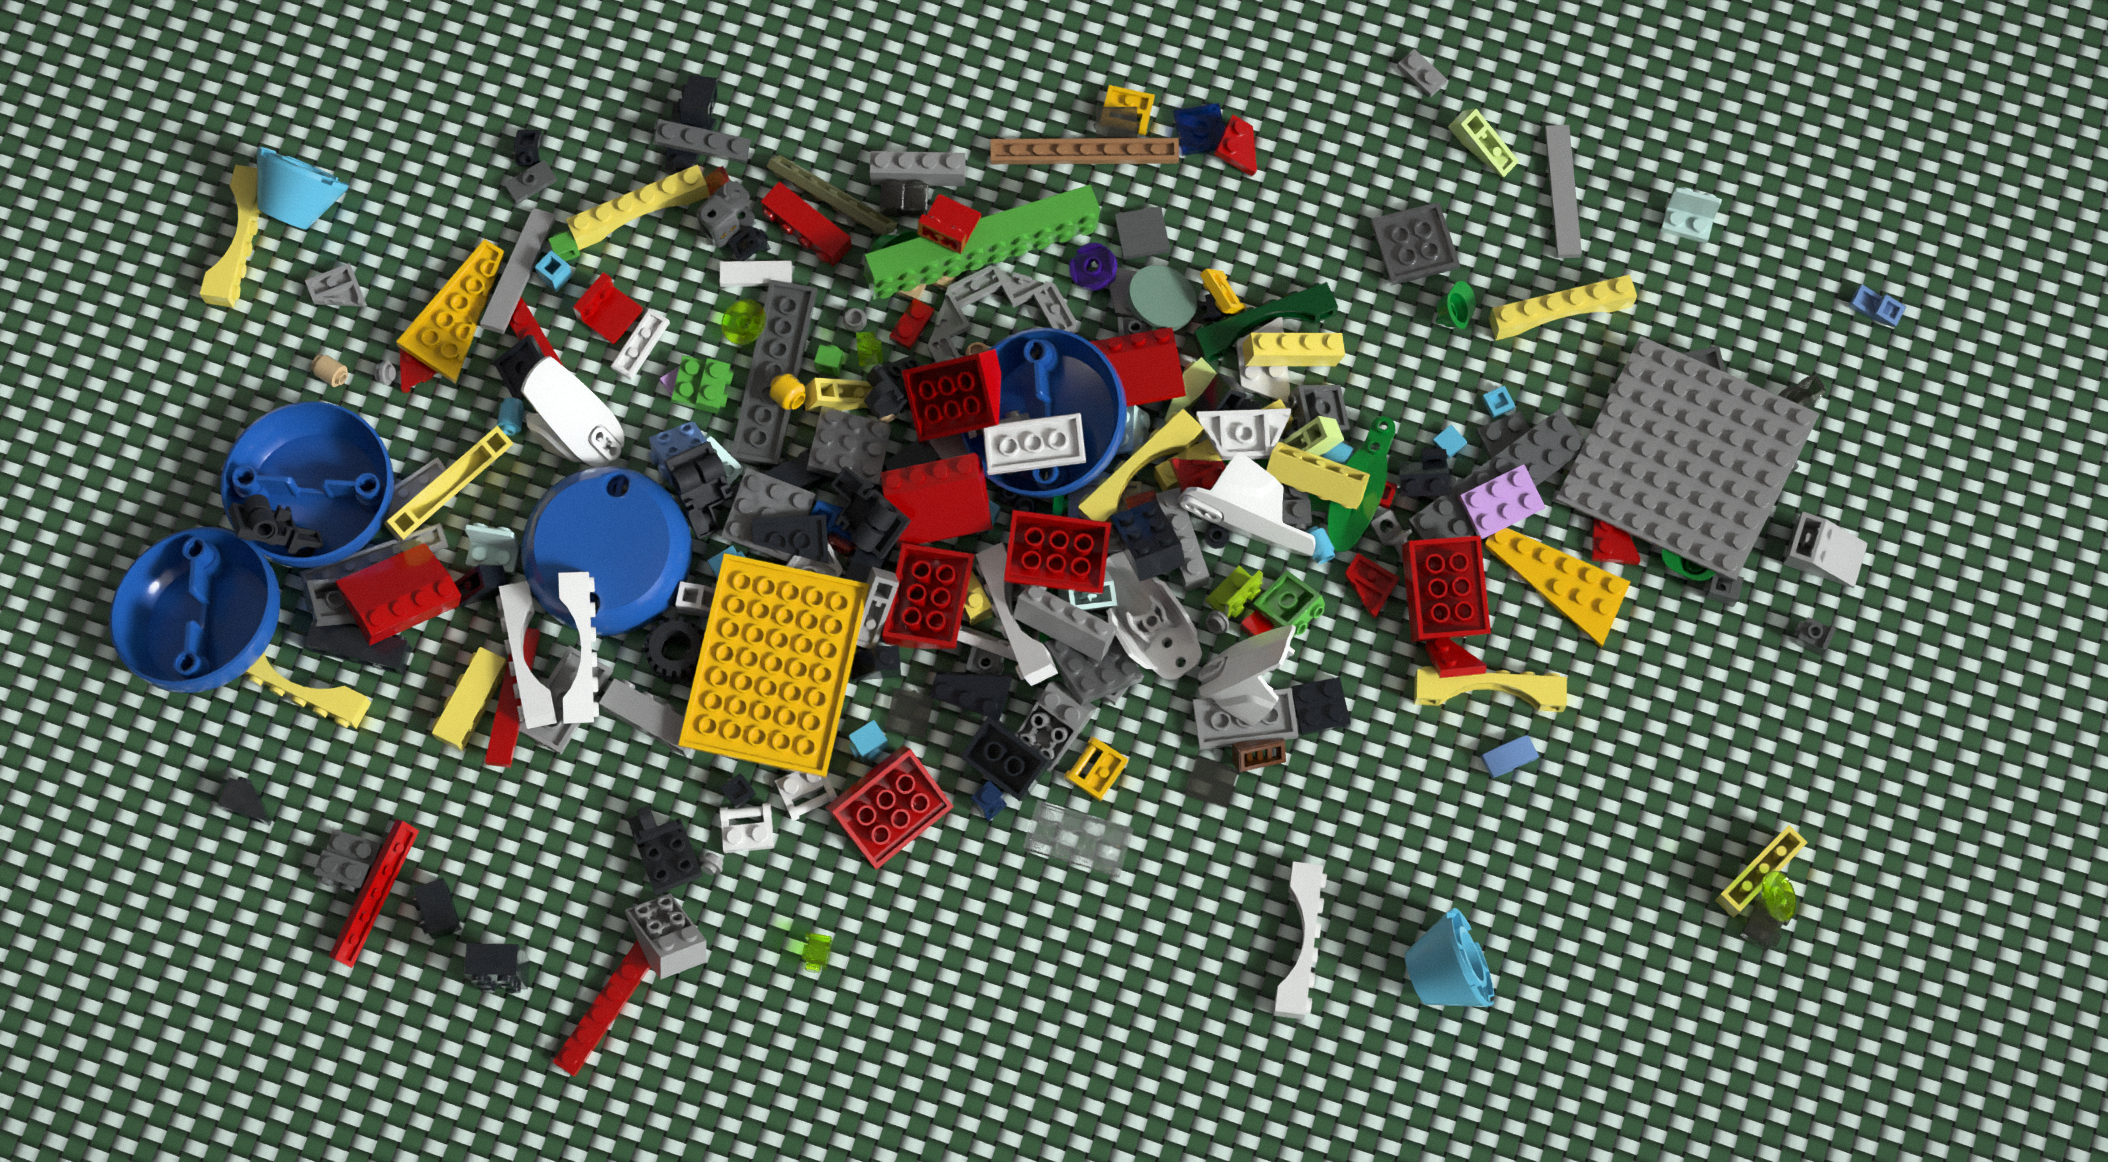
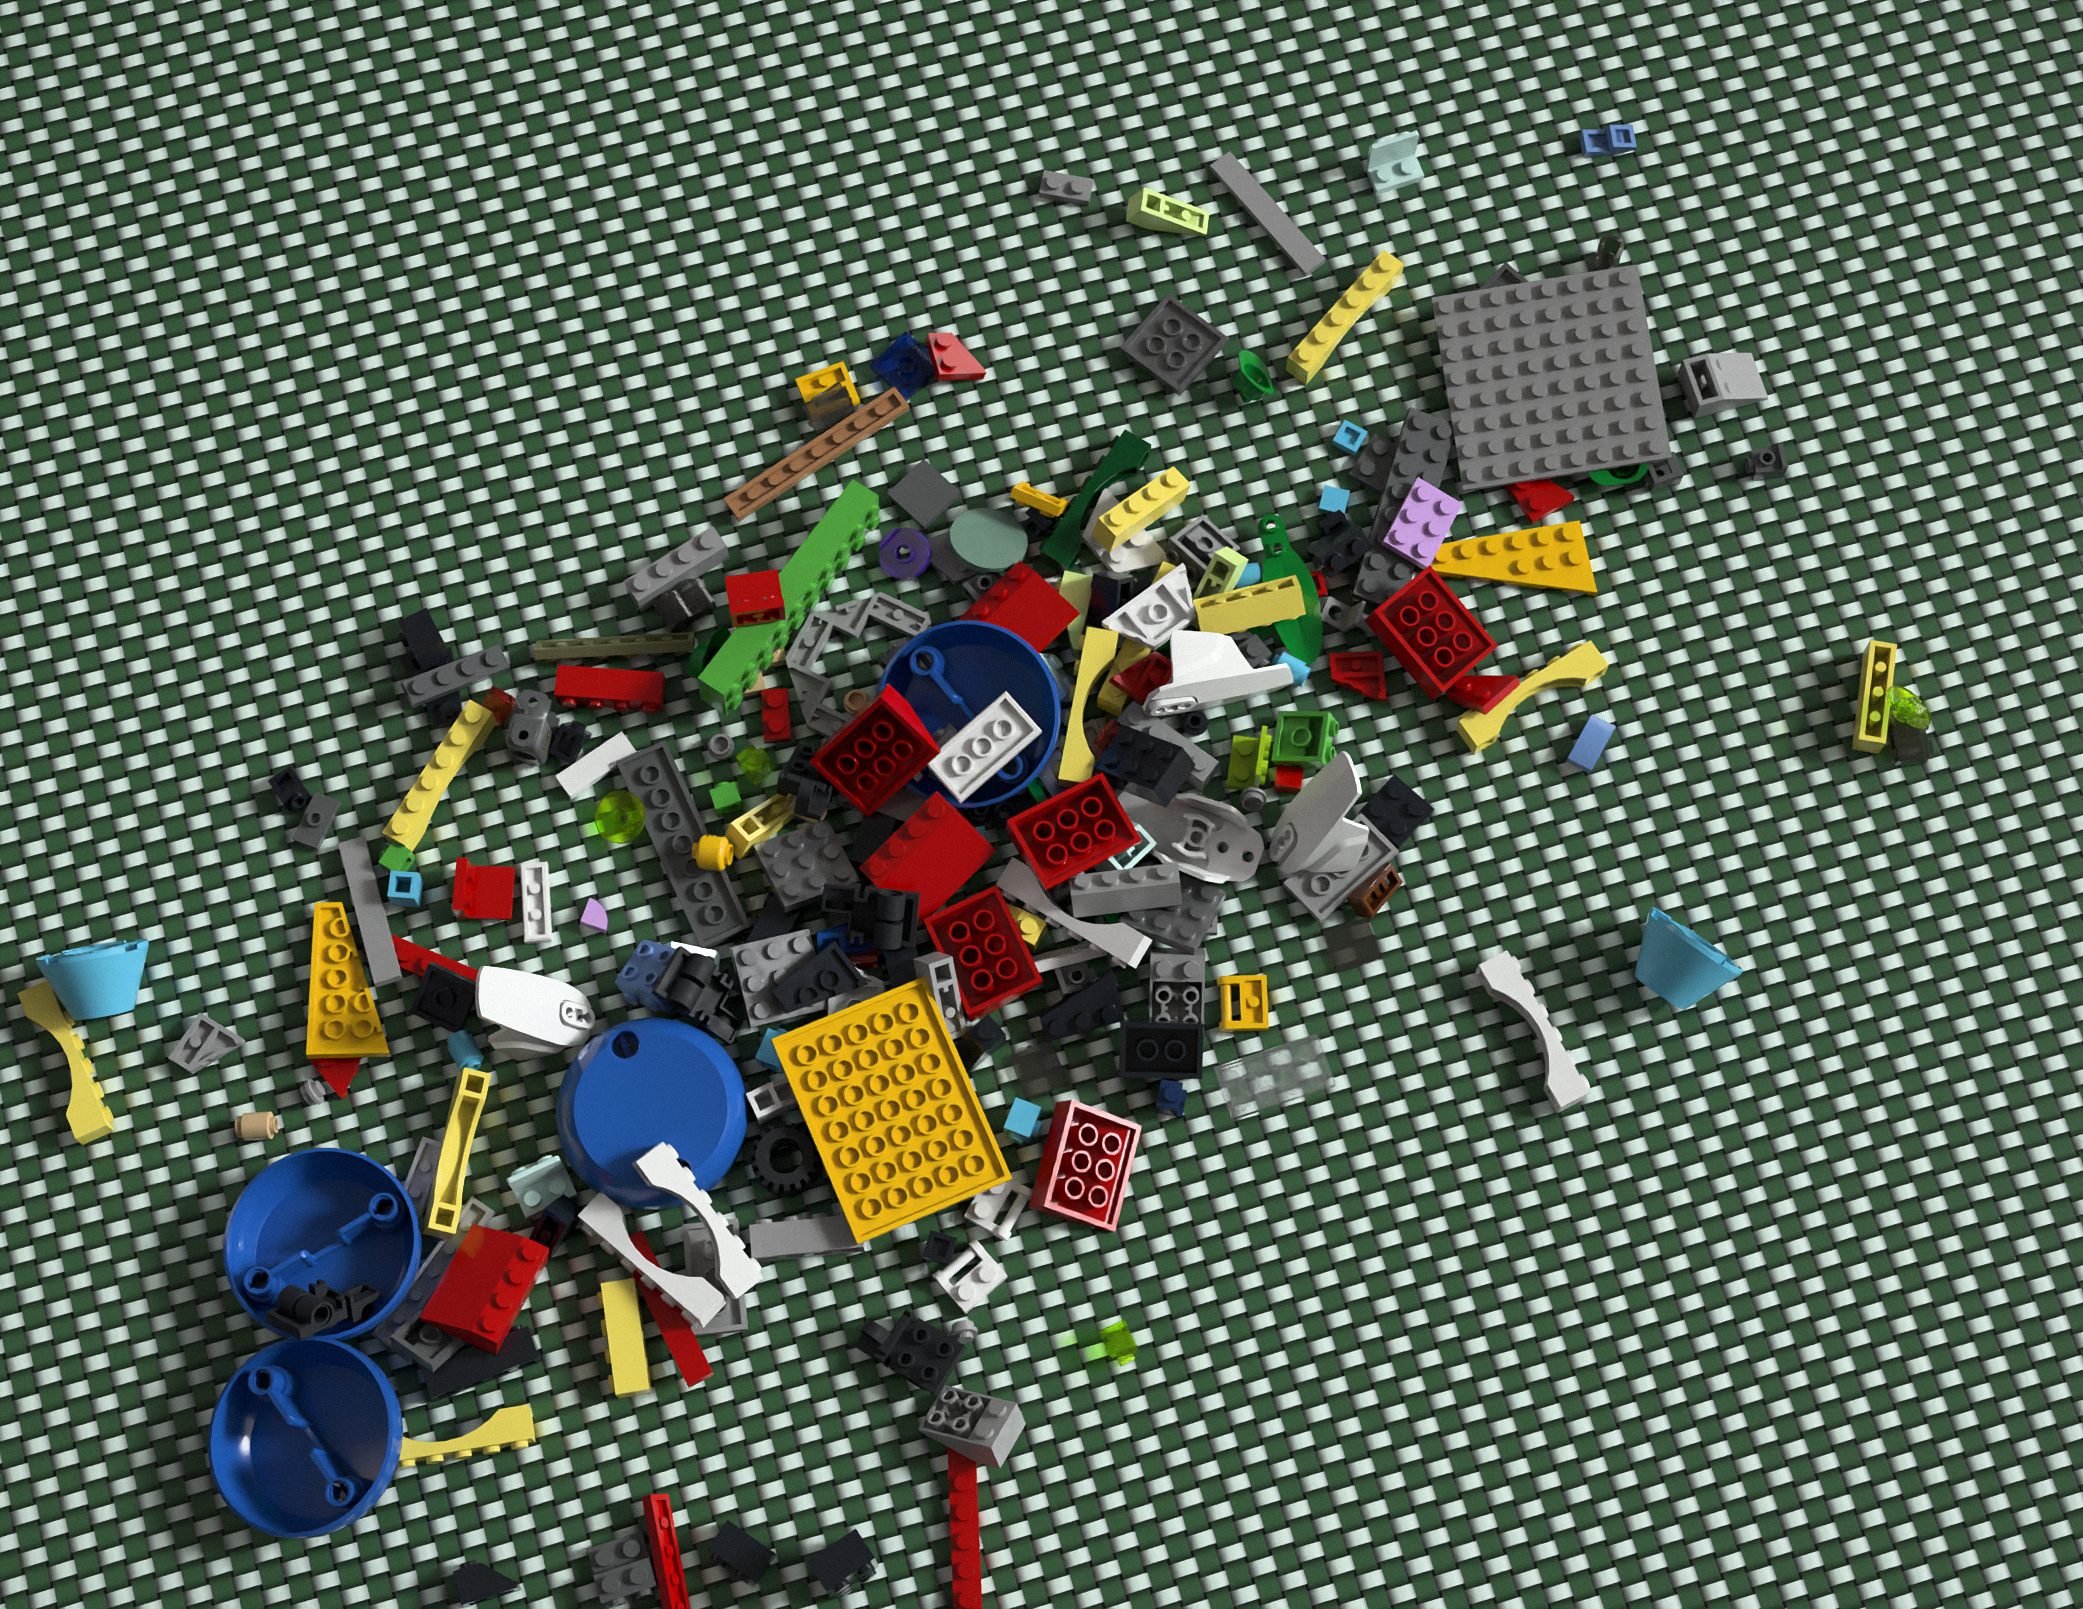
camera: 35 degrees left, 0 degrees up
bright green plate [671,355,733,414] -> none

